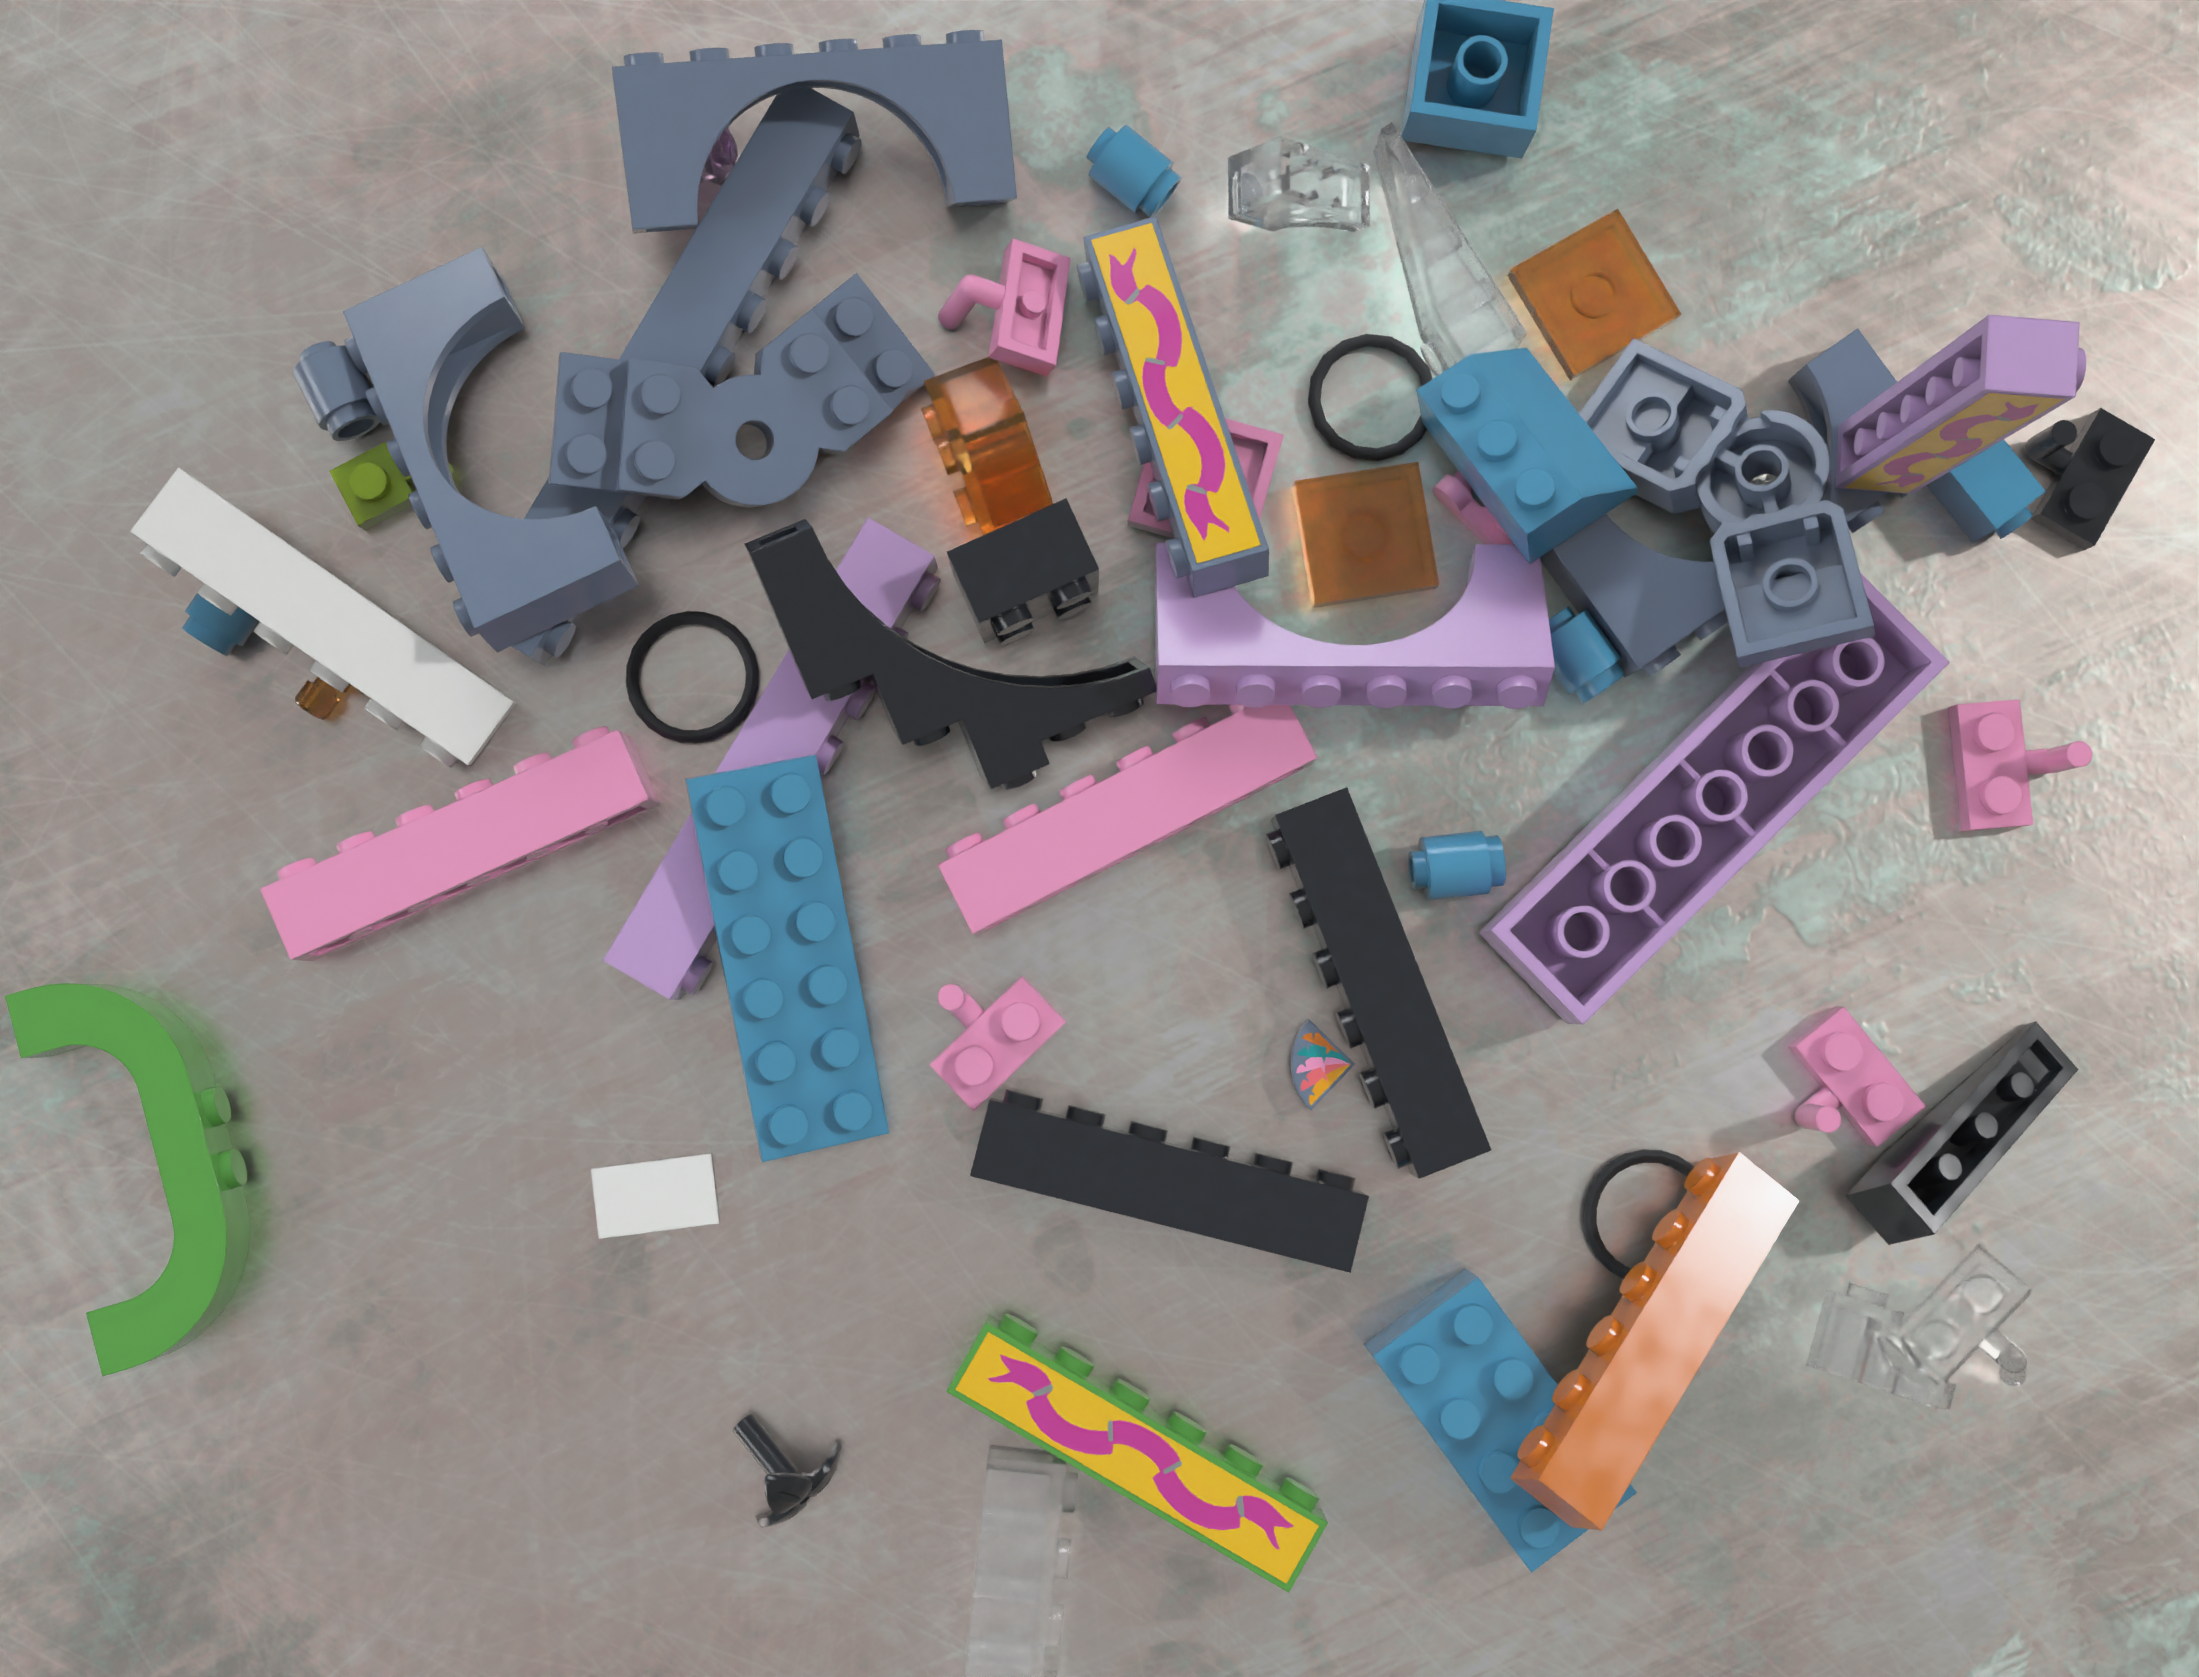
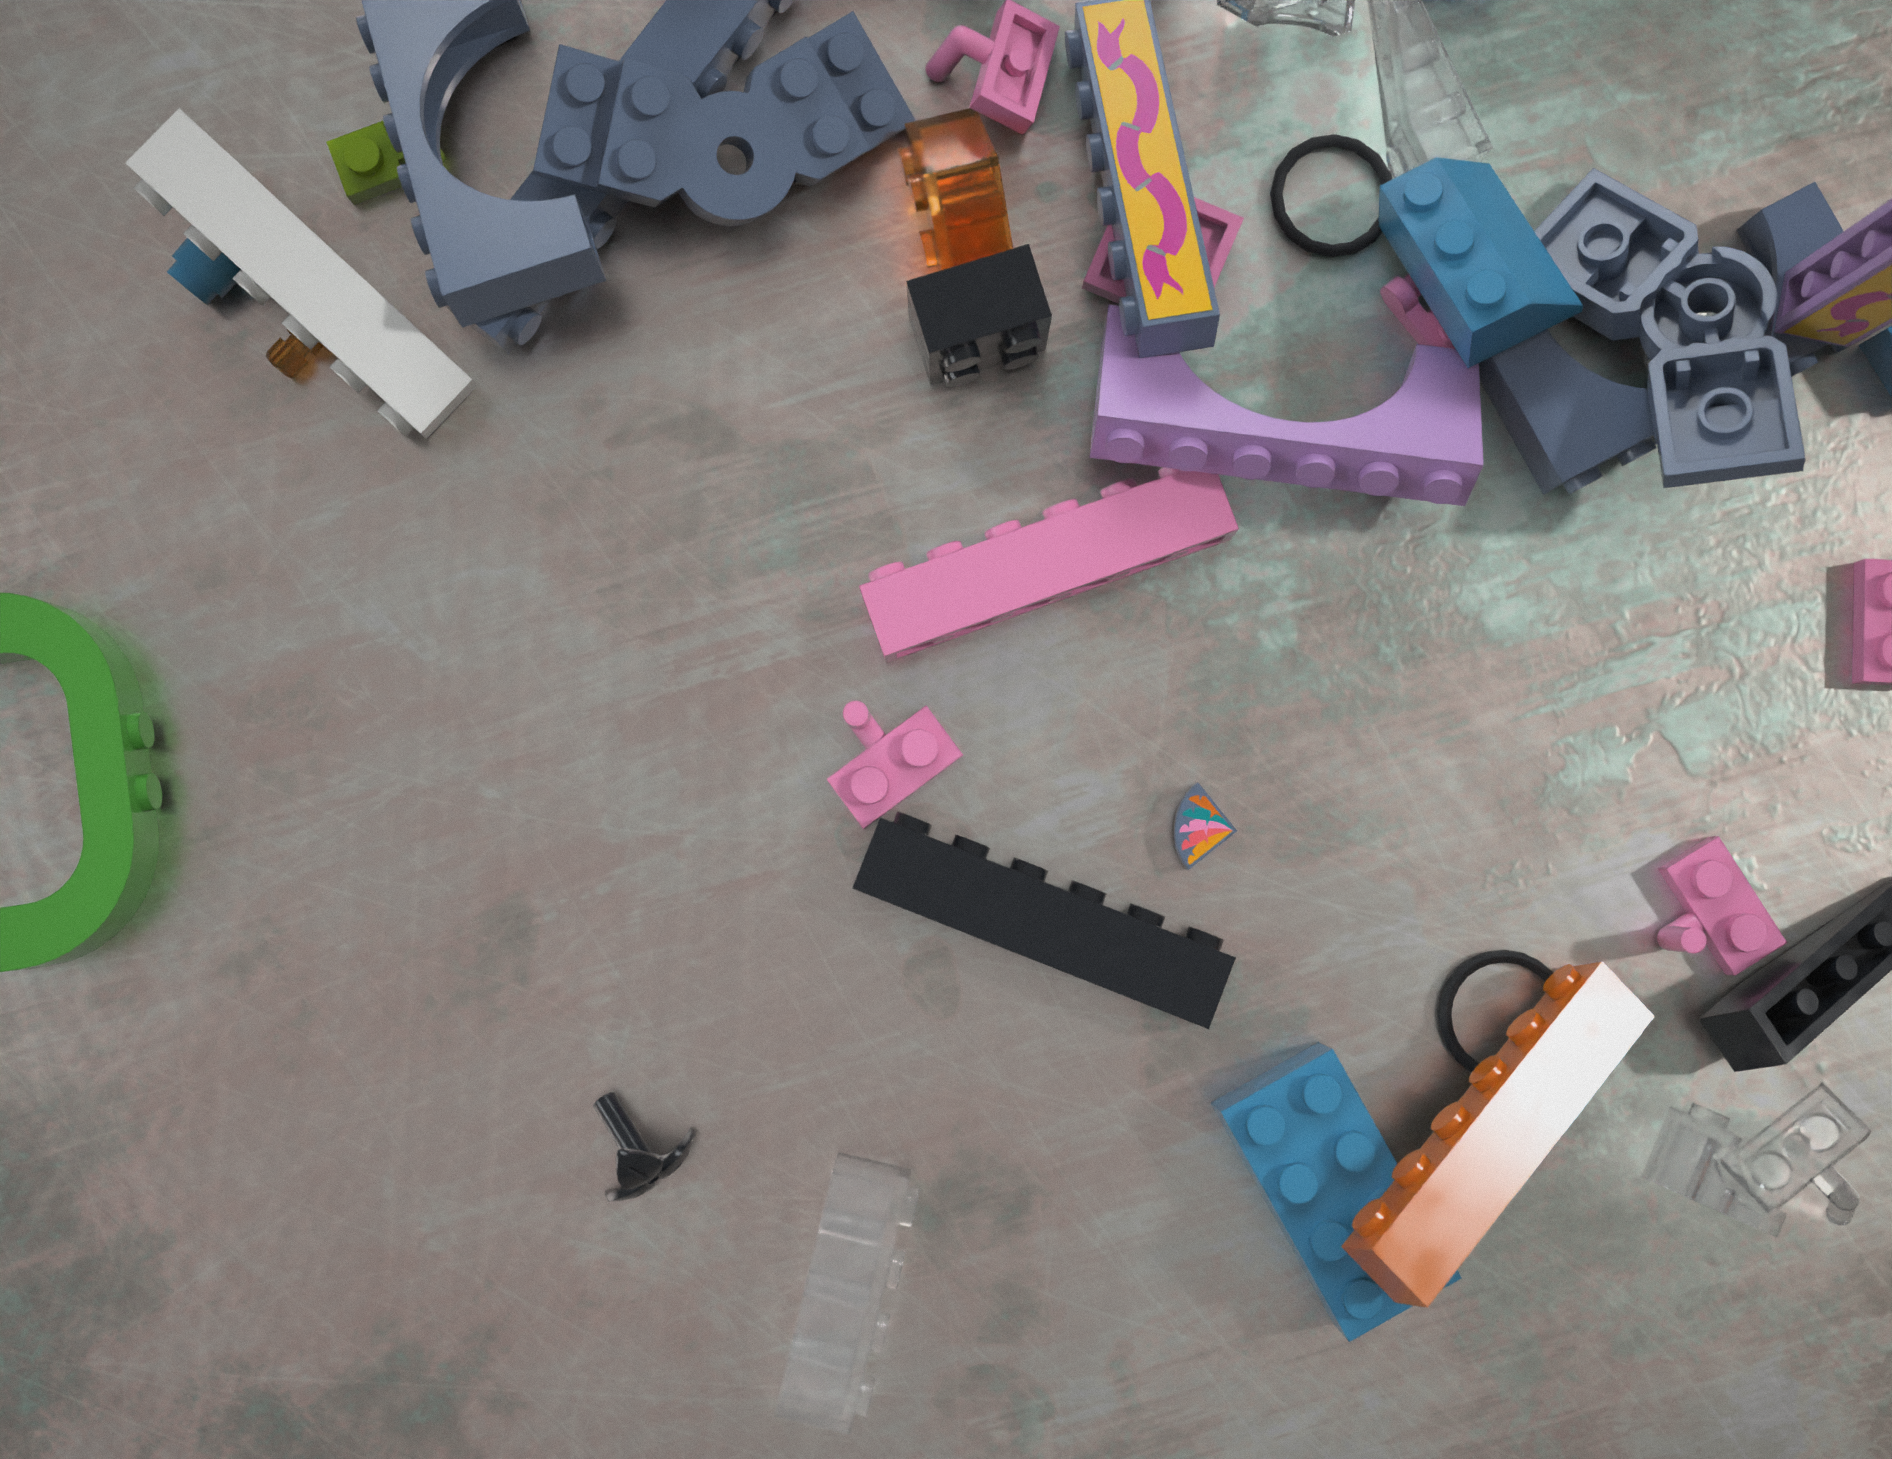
camera: 15 degrees right, 0 degrees up
bright pink brick [260,726,660,961] -> none
sand blue brick [293,341,380,441] -> none
white sticker [591,1153,719,1239] -> none
lavender brick [603,517,941,1000] -> none
black tyre [626,611,759,743] -> none
dark azure plate [685,754,889,1162] -> none
black arch [744,519,1156,790] -> none
brick [946,1313,1328,1593] -> none
black brick [1266,787,1491,1179] -> none
clear orange tile [1292,462,1439,608] -> none
dark azure brick [1408,831,1506,901] -> none
lavender brick [1478,573,1950,1025] -> none
clear orange tile [1507,209,1681,381] -> none
dark azure brick [1549,606,1626,704] -> none

